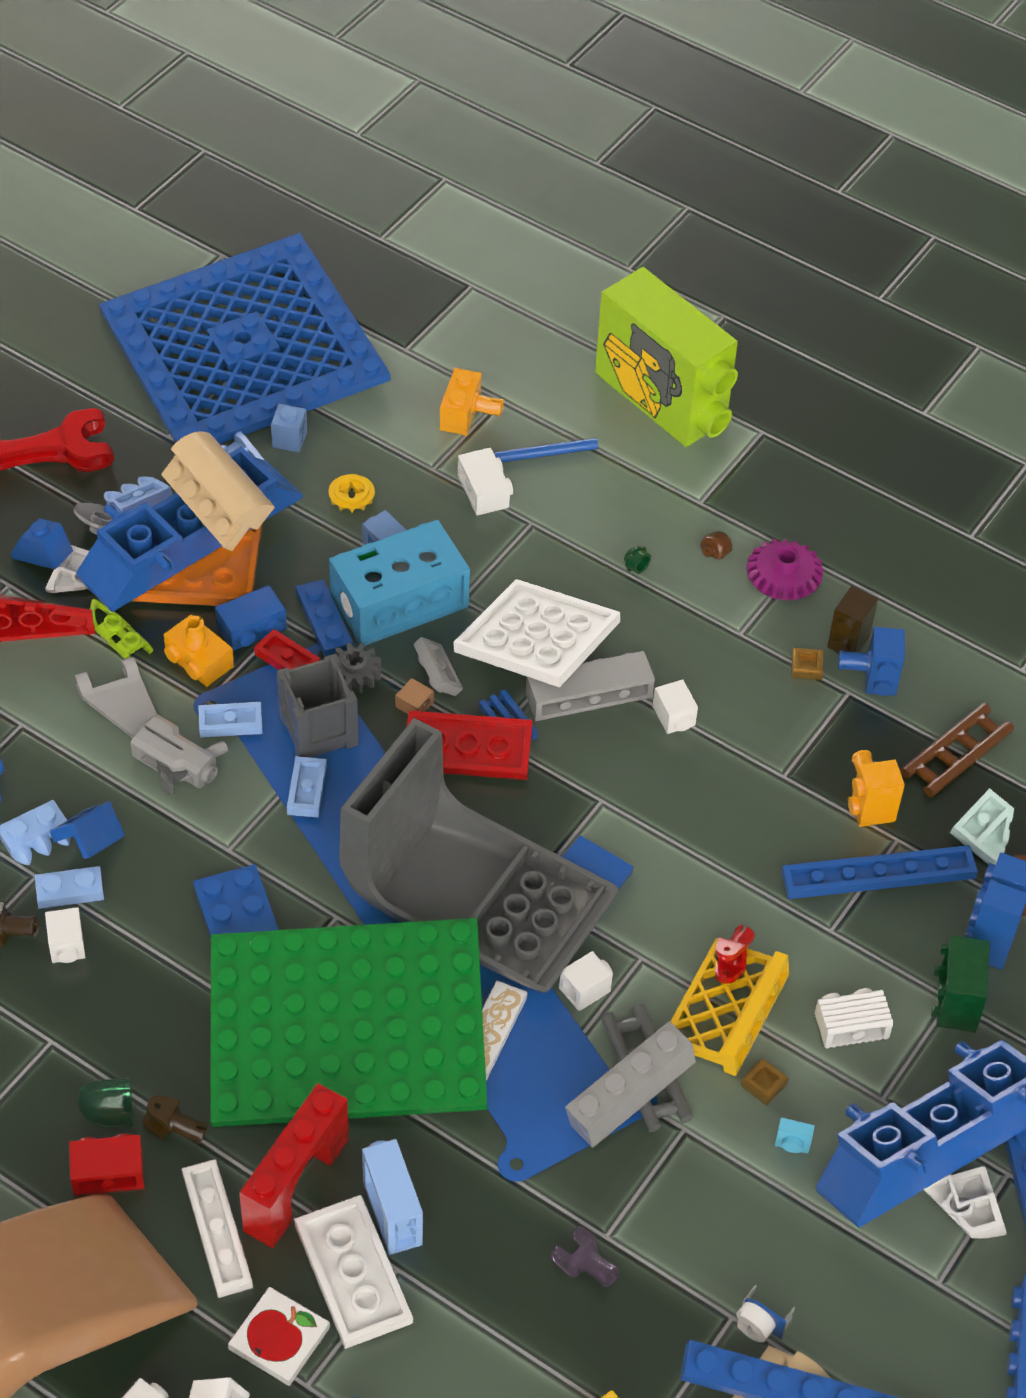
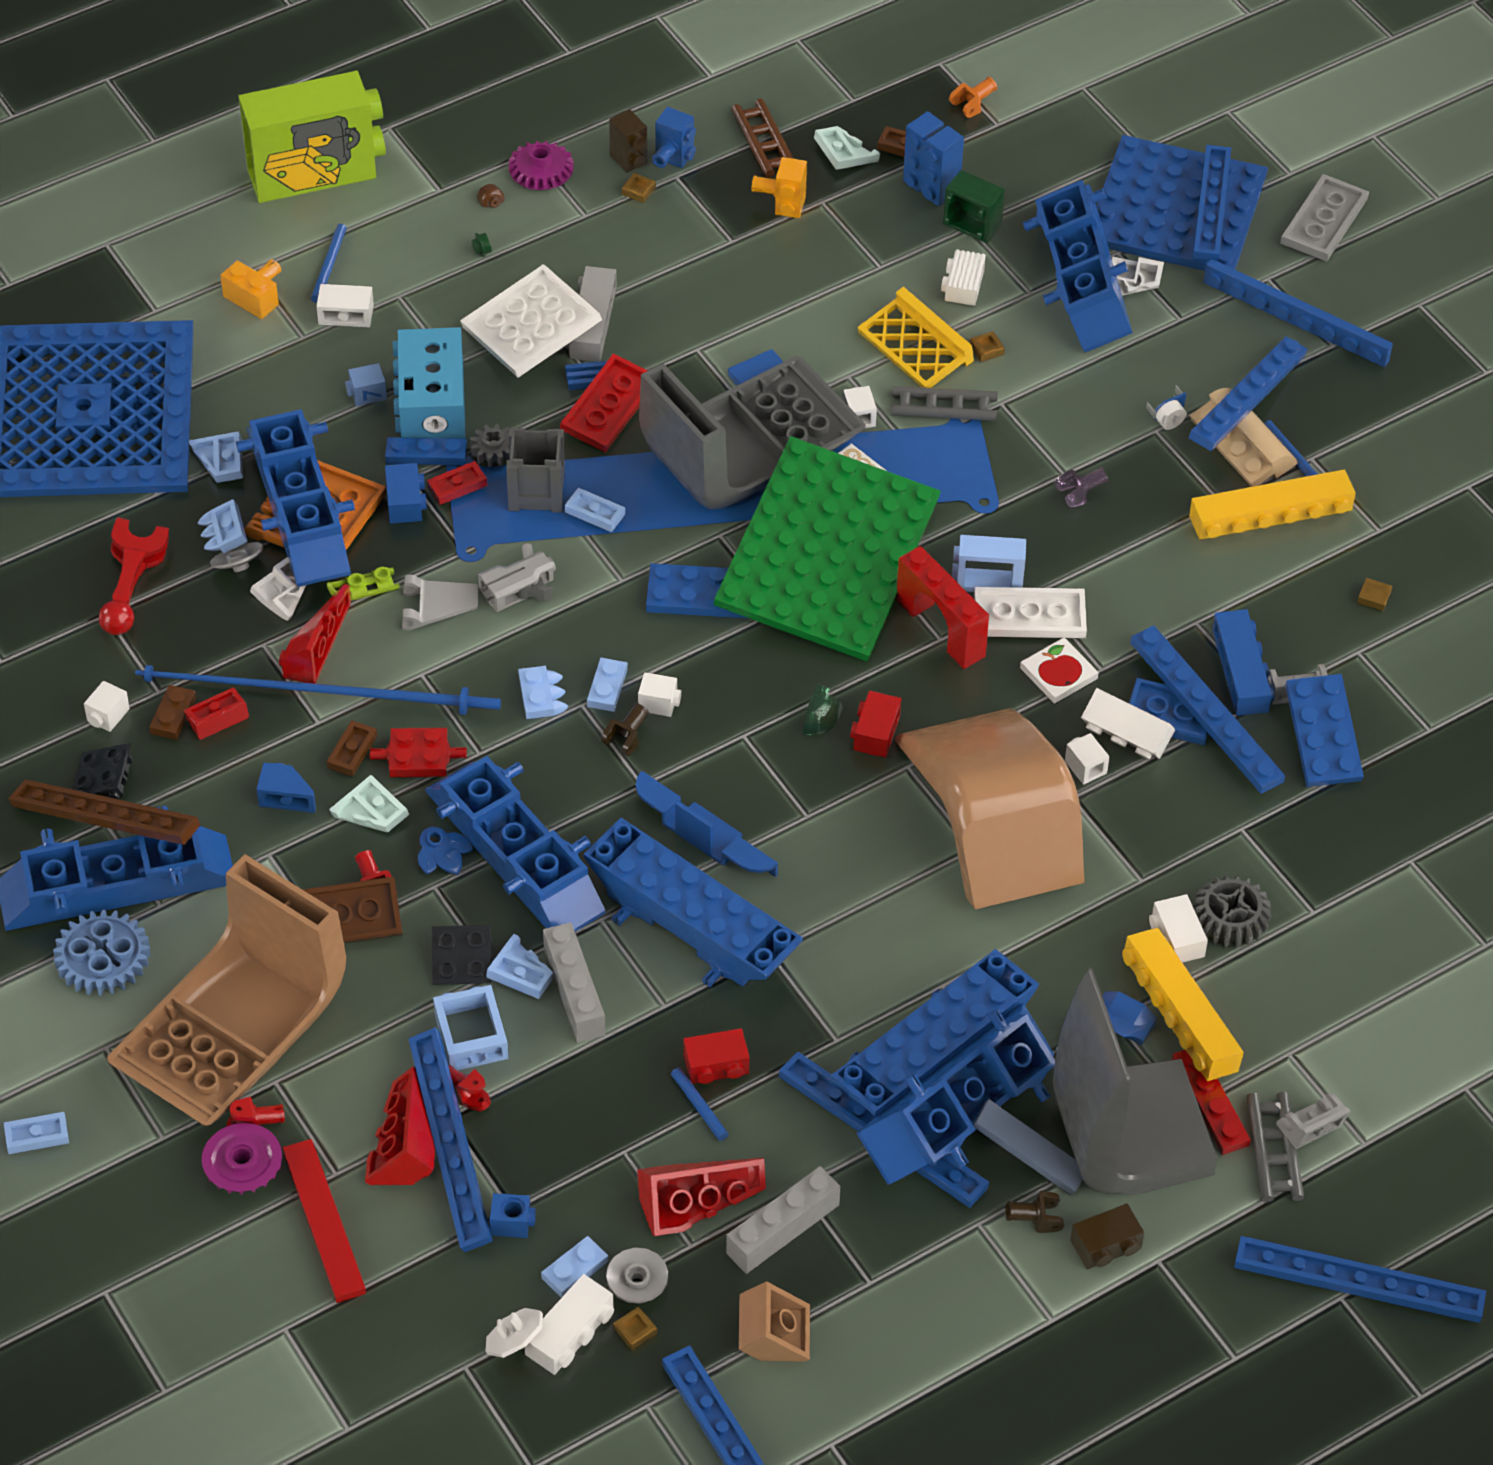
camera: 65 degrees left, 0 degrees up
blue slope [11,518,73,569] -> none
blue panel [49,801,124,859] -> none
dark brown piece [143,1095,209,1145] -> none
tan brick [161,431,275,551] -> none
light orange brick [164,615,234,687] -> none
white tile [182,1159,253,1298] -> none
light blue plate [198,702,263,738] -> none
medium blue brick [271,404,307,453] -> none
yellow gear [329,474,375,513] -> none
medium nougat piece [395,678,434,714] -> none
light grey plate [413,637,463,696] -> none
light grey brick [565,1021,696,1148] -> none
white brick [653,680,698,734] -> none
red piece [715,925,755,984] -> none
medium azure plate [775,1118,815,1154] -> none
blue plate [781,845,978,899] -> none

